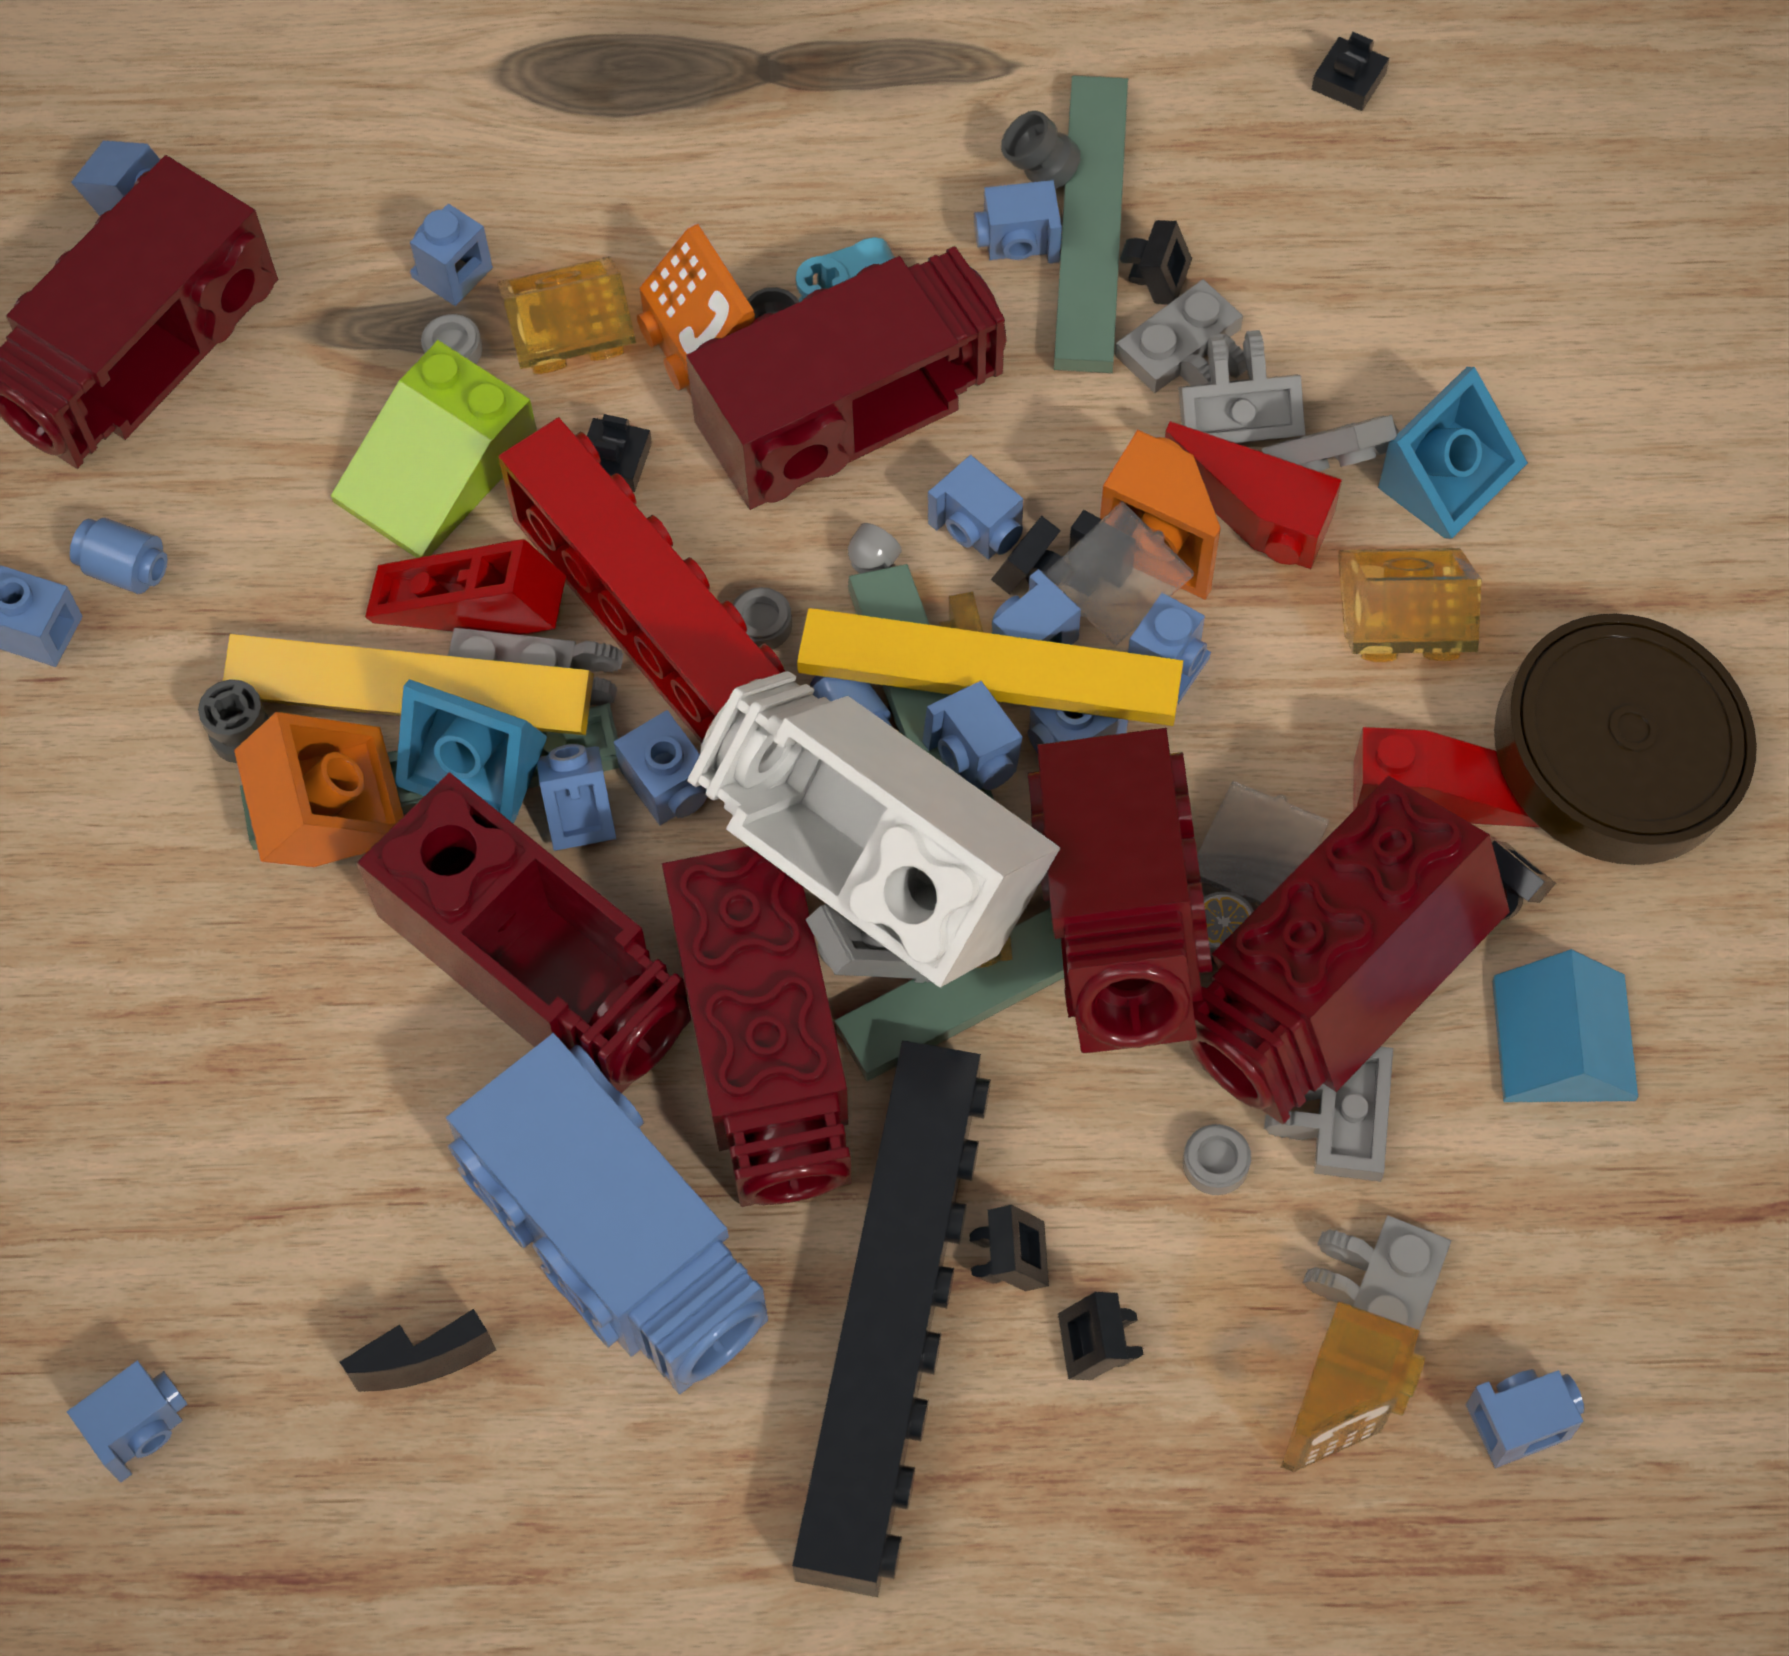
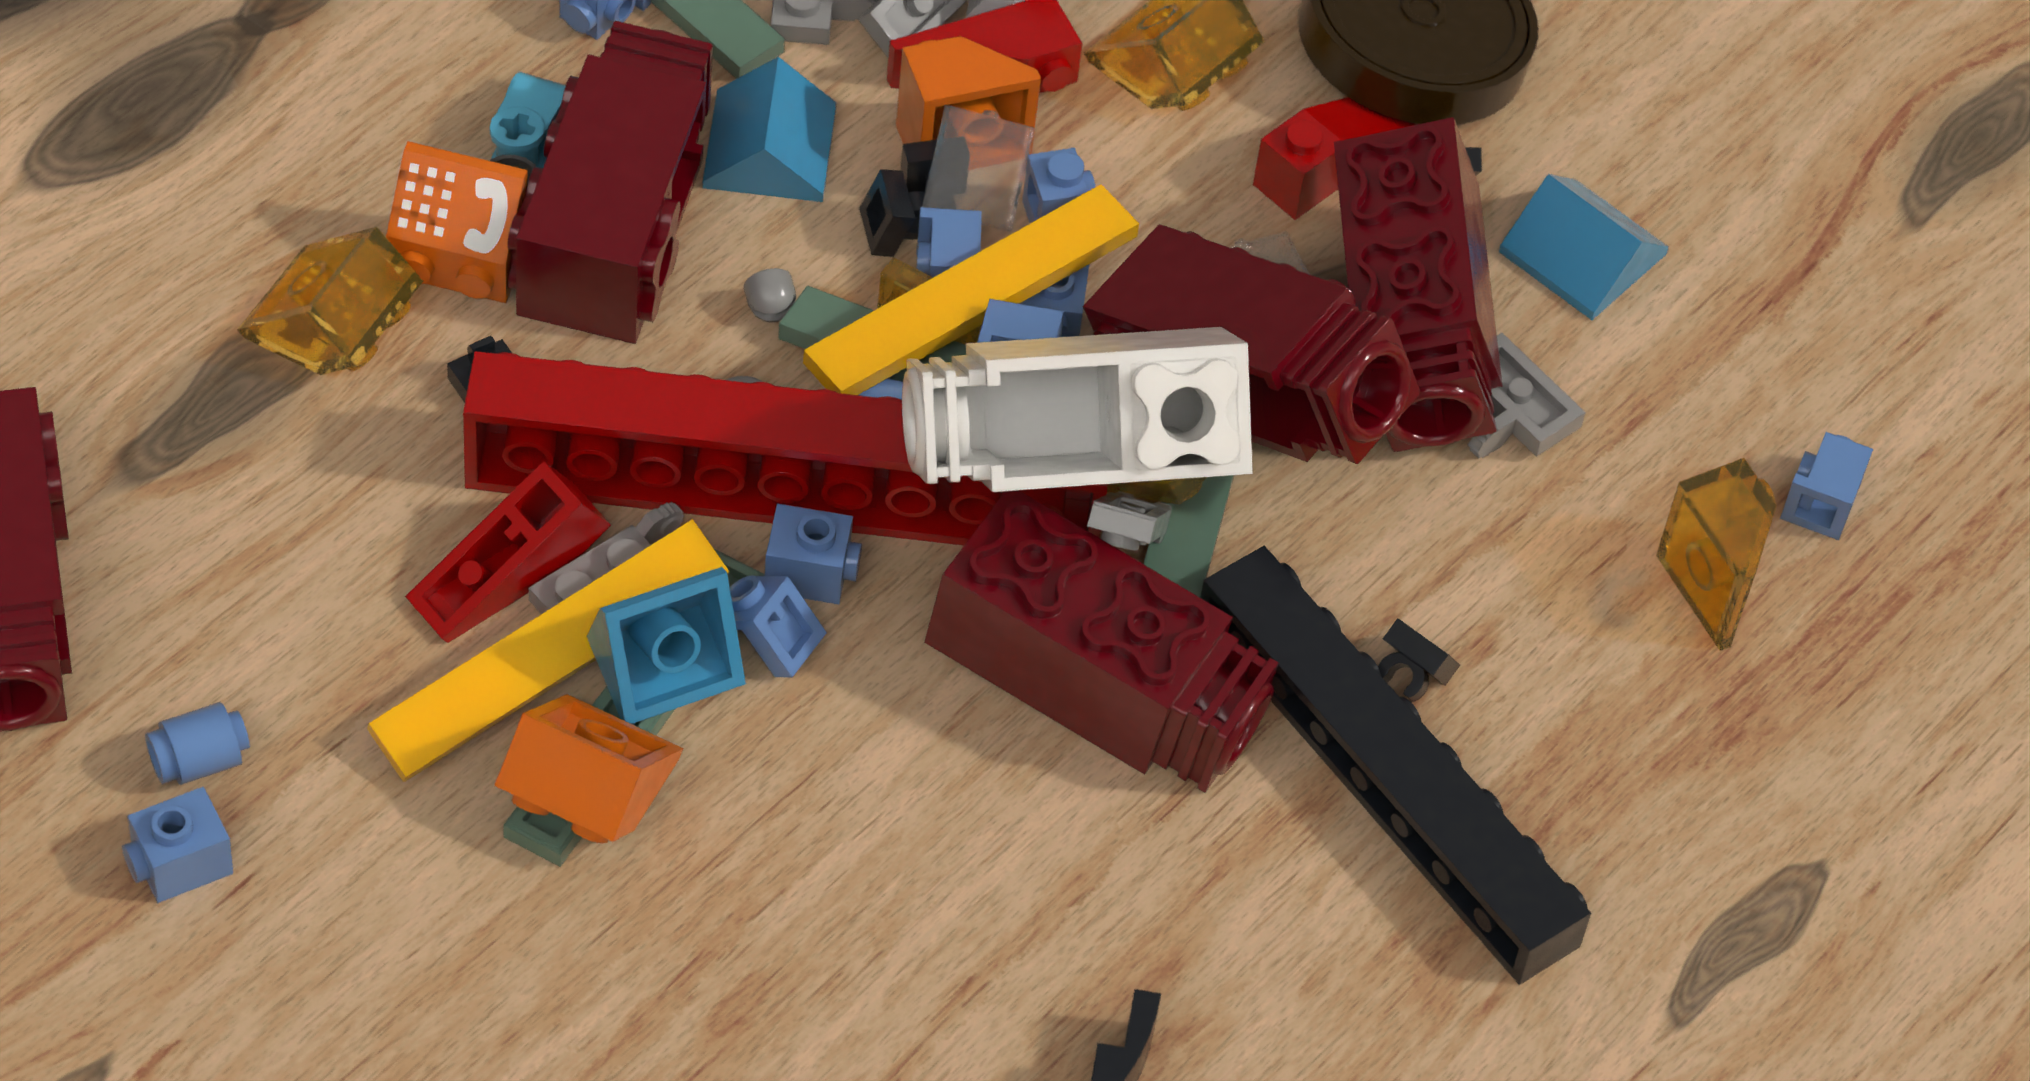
camera: 55 degrees left, 10 degrees down
dark grey wheel [198,679,269,763] -> none
lime slope [330,340,537,558] -> none
dark red piece [357,772,691,1093] -> none
medium blue brick [410,203,493,306] -> none
light grey tile [421,314,482,364] -> none
medium blue piece [446,1033,768,1395] -> none
medium blue brick [928,455,1023,560] -> none
black tile [1058,1292,1144,1380] -> none
light grey tile [1183,1124,1251,1195] -> none
light grey hinge [1303,1215,1452,1370] -> none
none -> dark azure slope [702,57,836,202]

